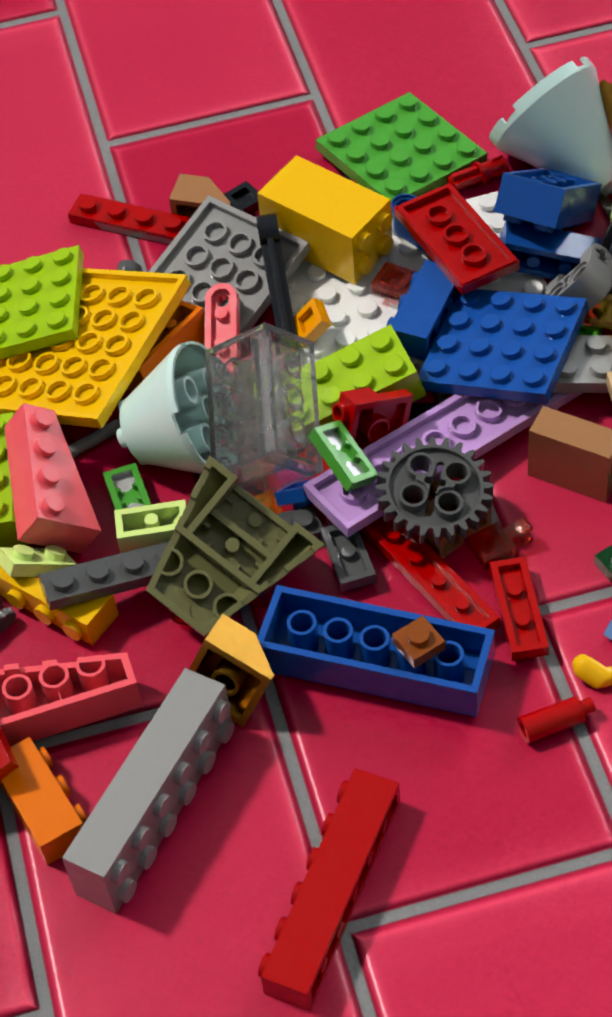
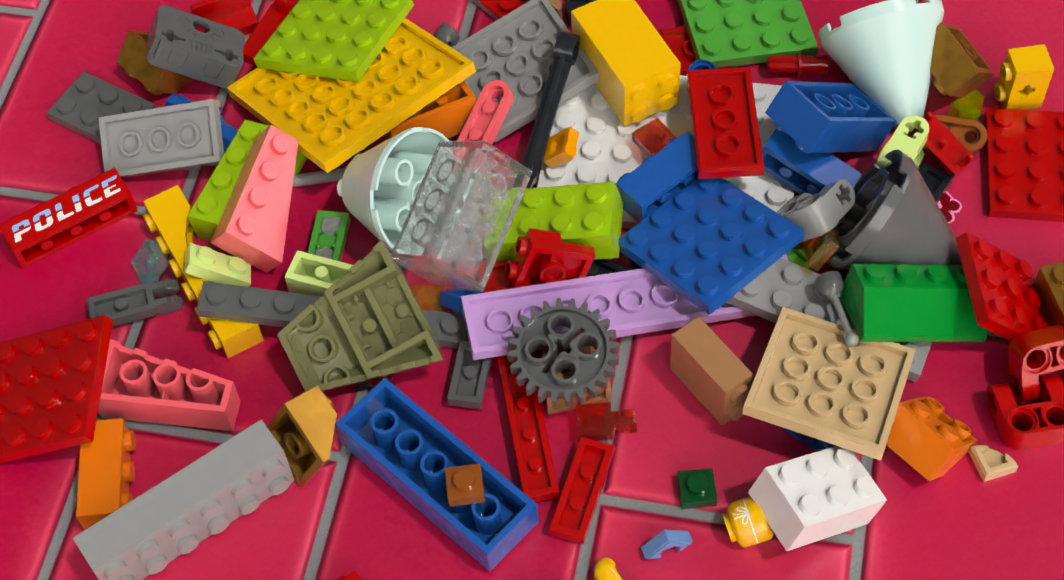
camera: 25 degrees right, 5 degrees up
bright green piece [308,420,378,492] -> none

